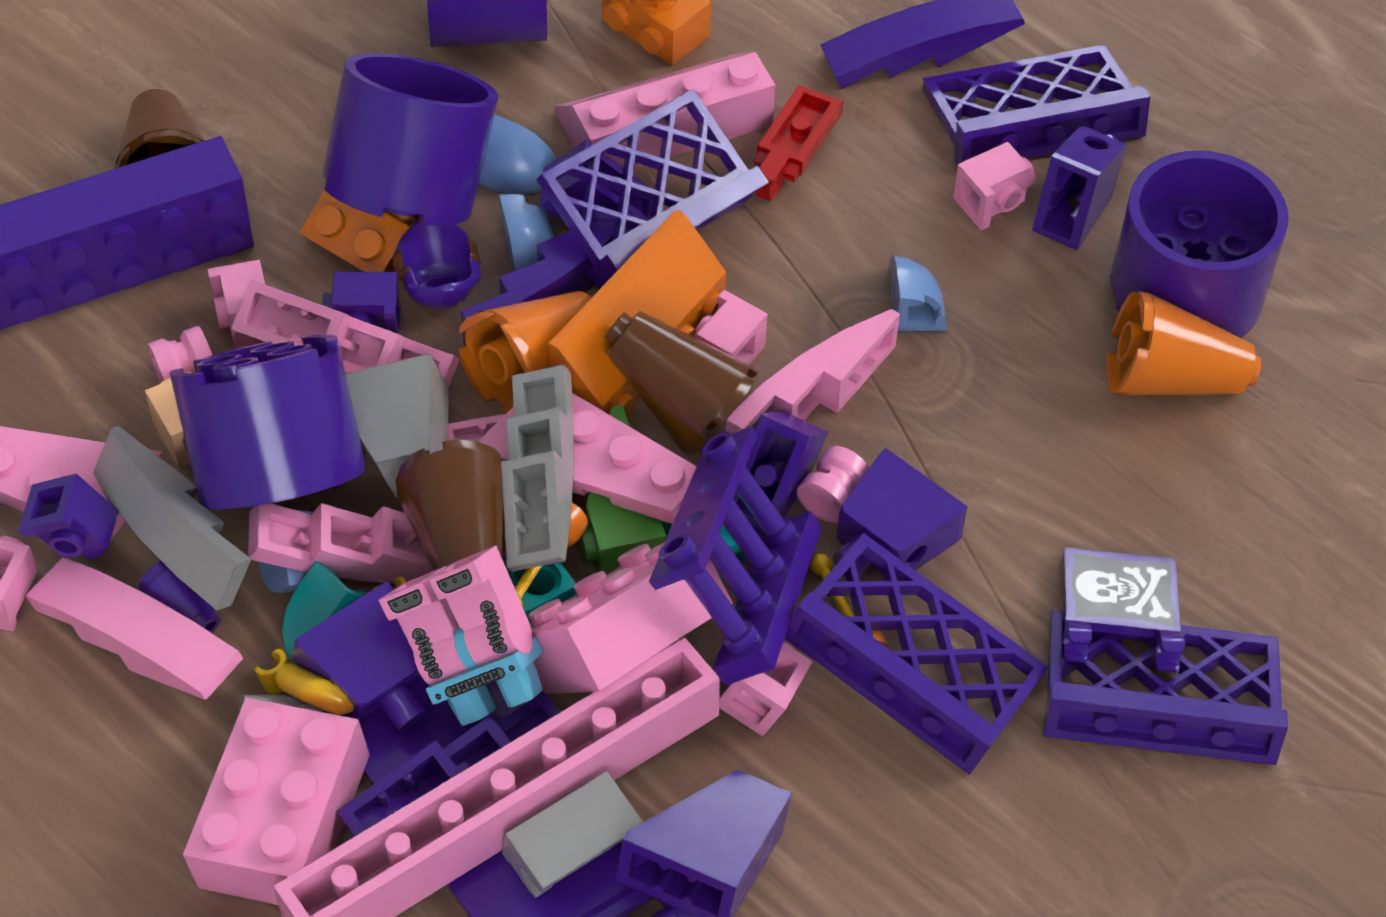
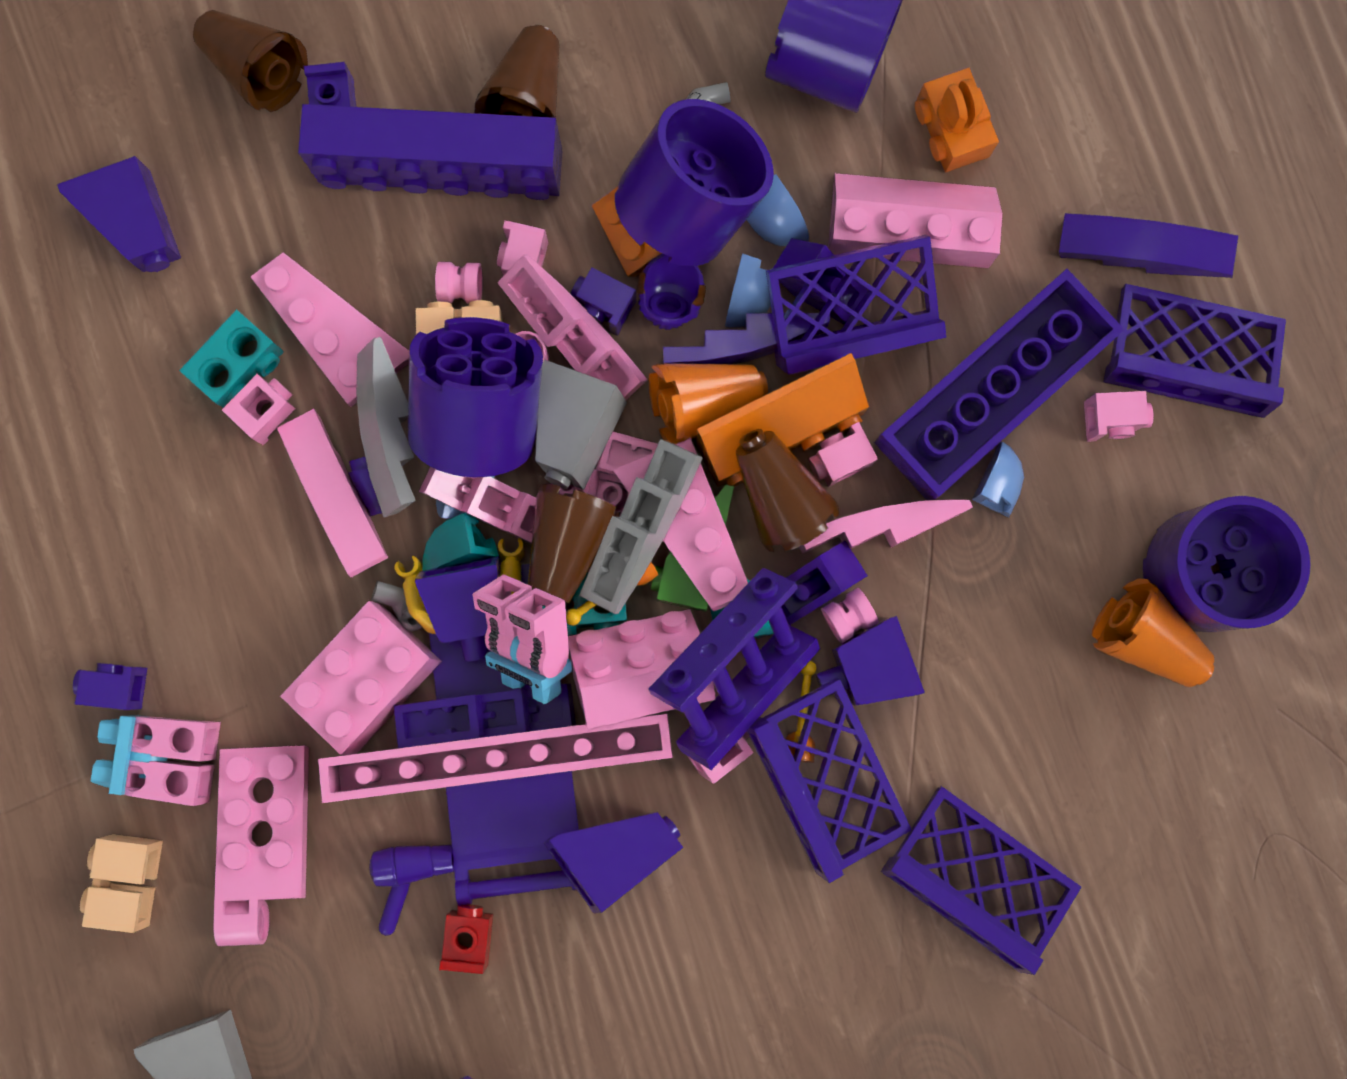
camera: 30 degrees right, 30 degrees up
dark purple brick [18,473,119,559] -> none
light grey hinge [502,771,643,898] -> none
red hinge [753,85,844,202] -> none
dark purple torso [1032,127,1126,250] -> none
flag [1063,547,1185,673] -> none
none -> dark purple brick [874,269,1125,500]

